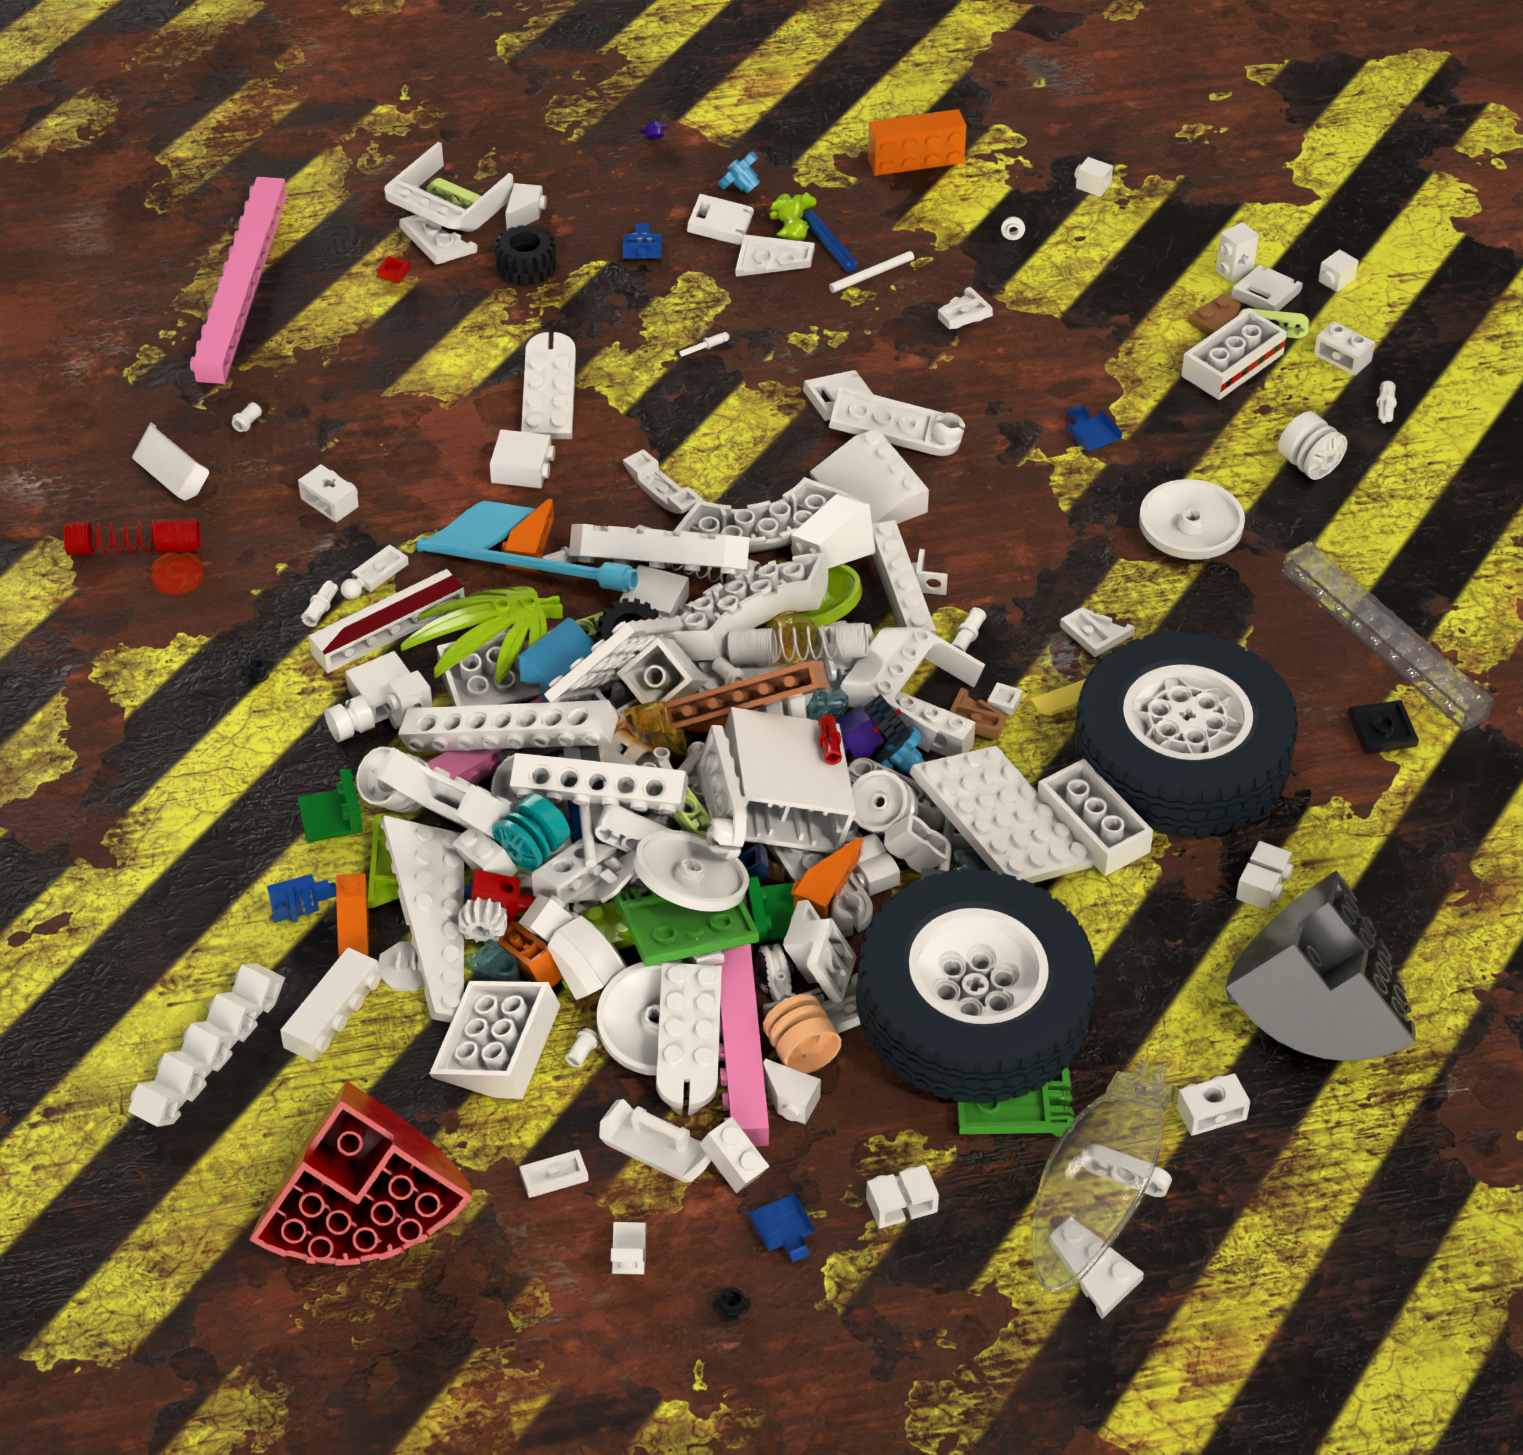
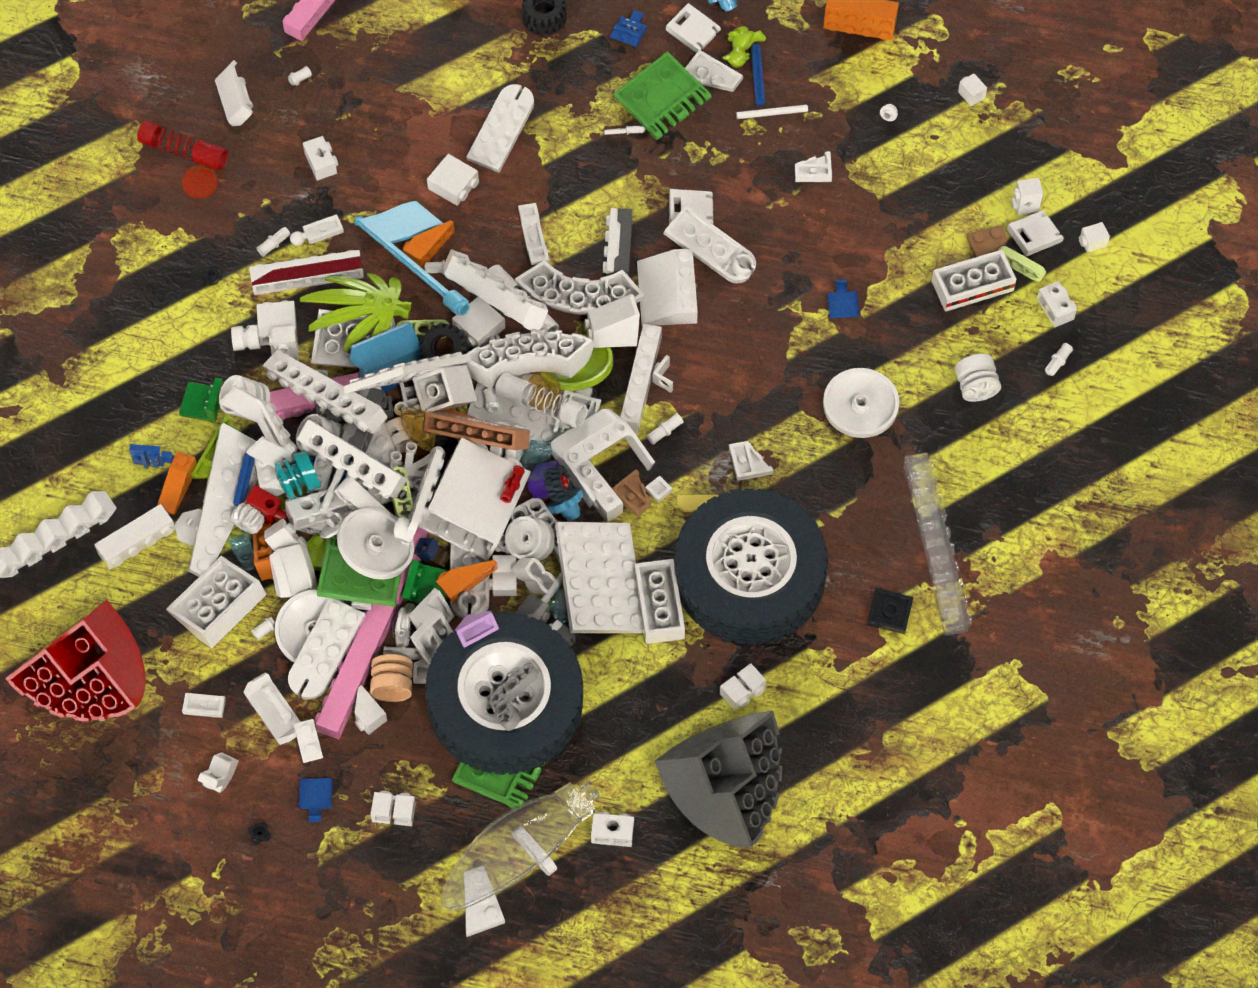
camera: 25 degrees right, 15 degrees up
none -> blue axle [233,452,255,506]
none -> lavender slope [455,611,499,648]
none -> light grey beam [489,663,539,731]
none -> piece [603,208,633,276]
none -> bright green hinge [613,51,712,140]

